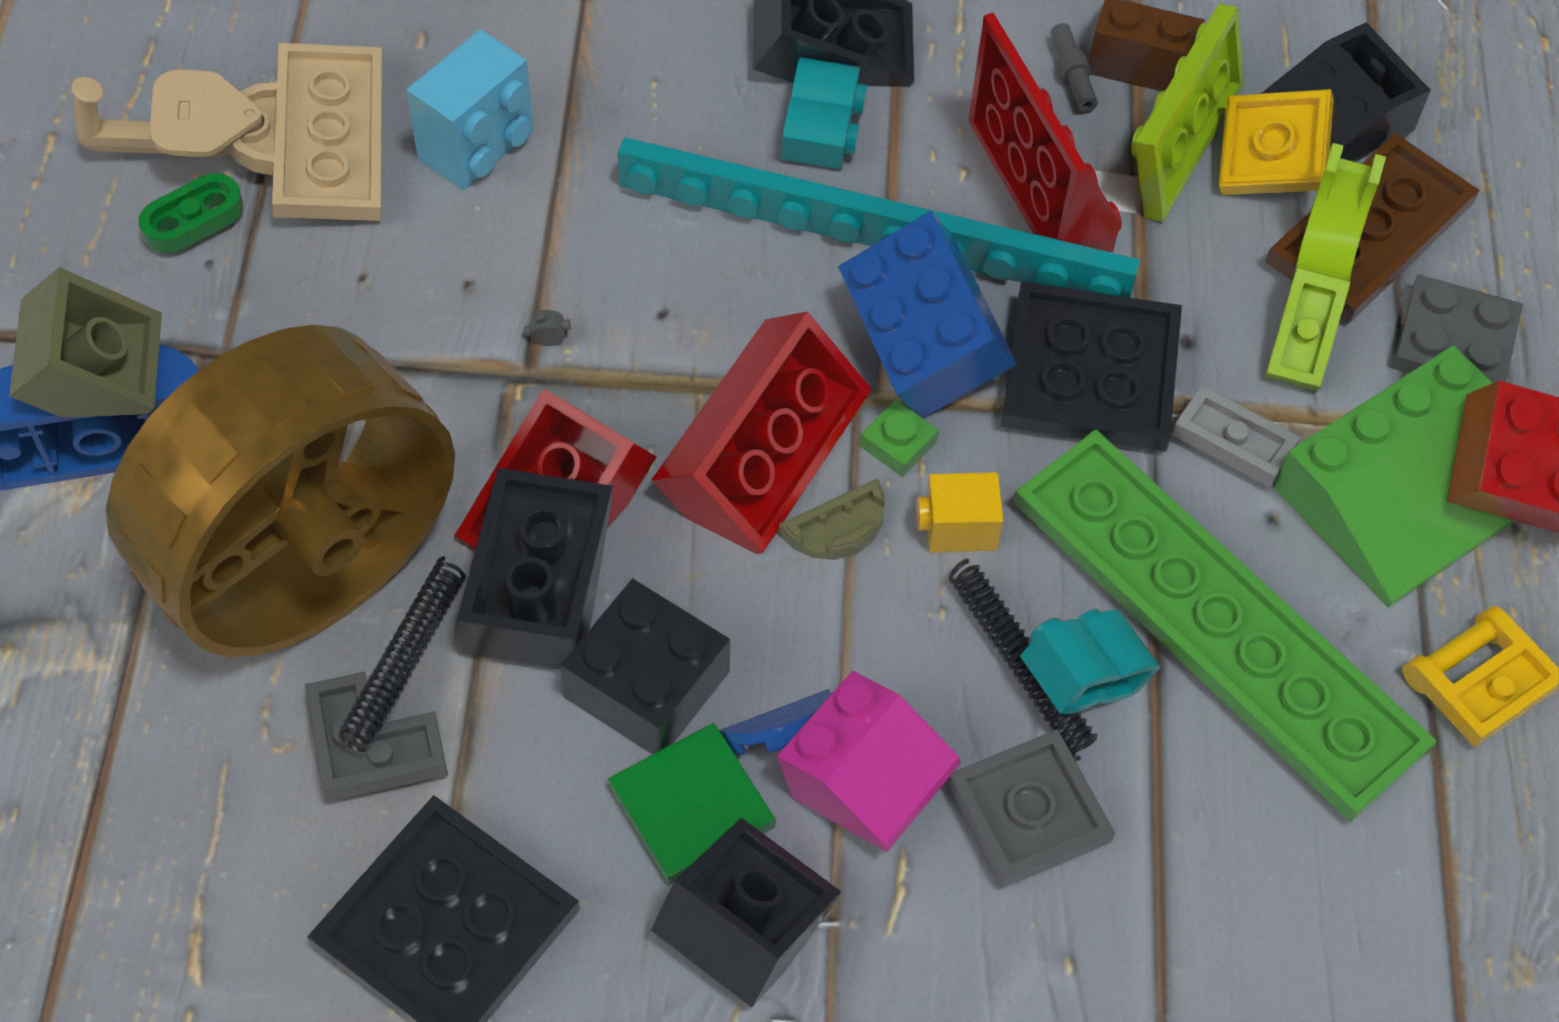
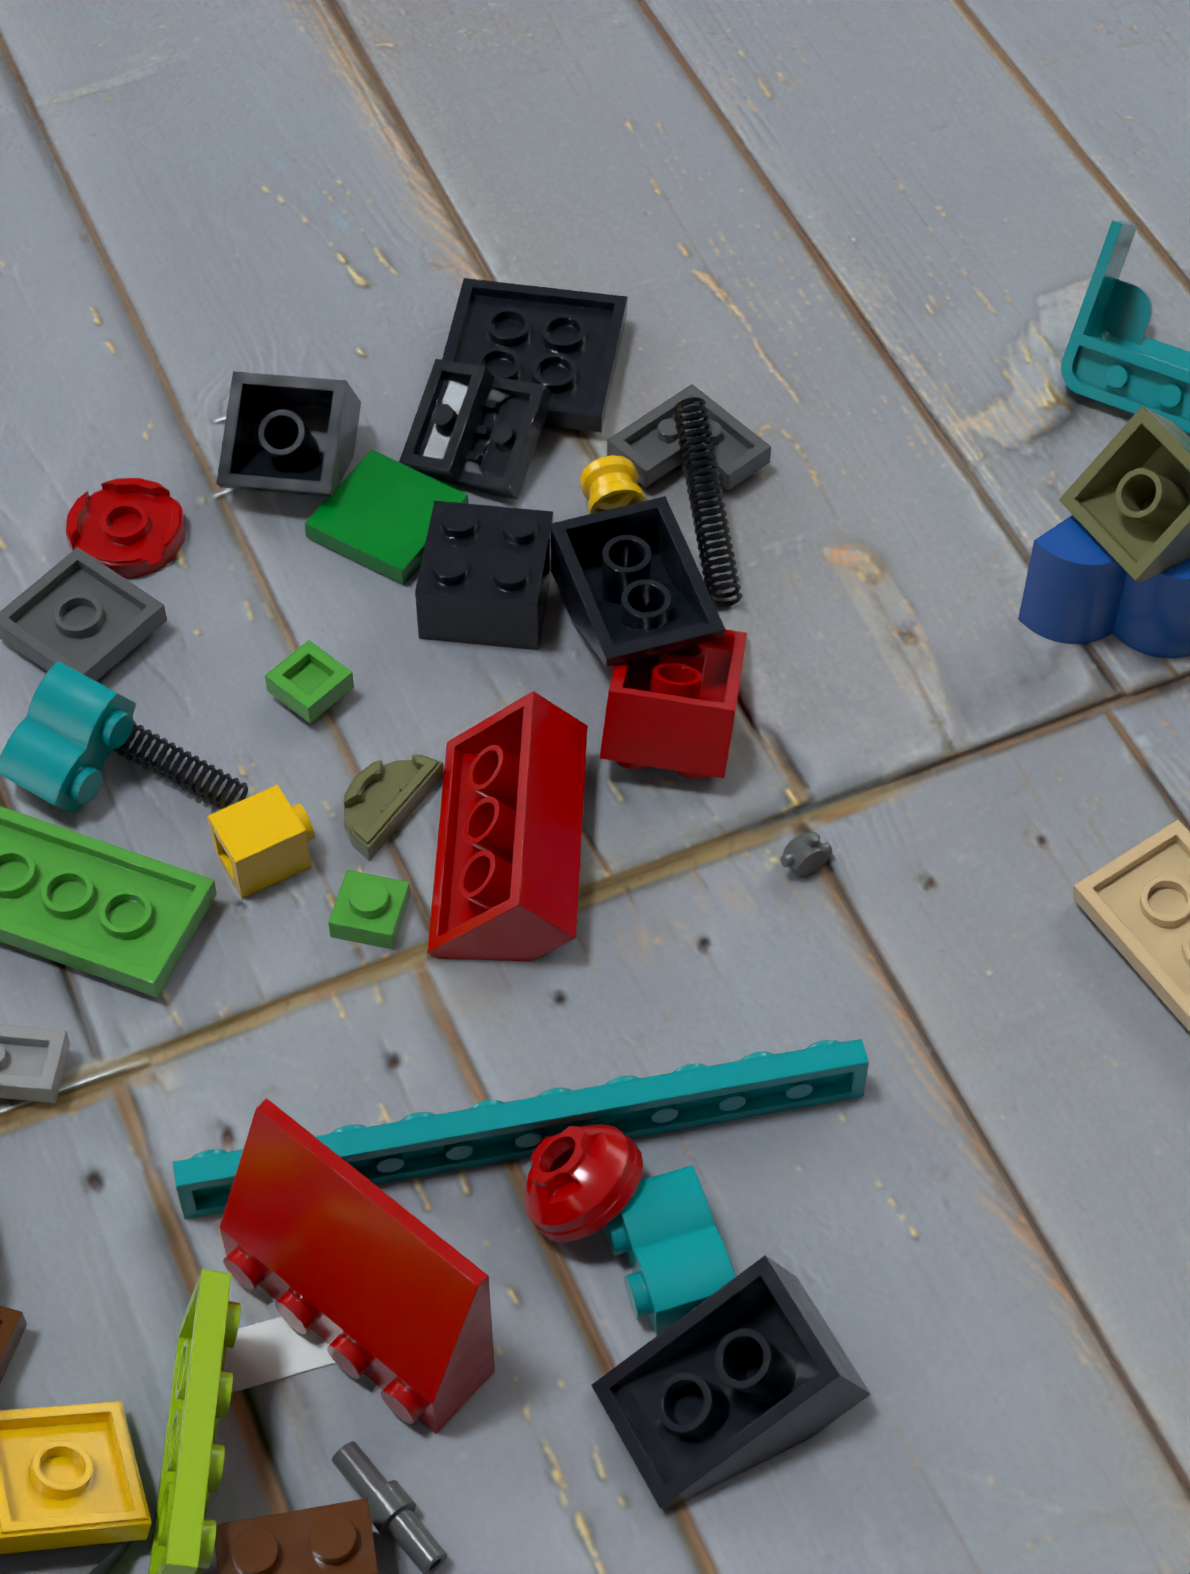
camera: 155 degrees right, 5 degrees down
pearl gold wheel [106,324,455,657] -> none
medium azure brick [406,29,534,190] -> none
blue tile [719,689,831,755] -> none
dark pink slope [777,670,961,852] -> none
blue brick [838,210,1017,418] -> none
black plate [1000,281,1182,452] -> none
none -> red tile [66,478,185,579]
none -> bright green plate [265,640,354,723]
none -> black slope [399,359,553,500]
none -> red piece [524,1124,643,1242]
none -> yellow wheel [580,455,646,514]

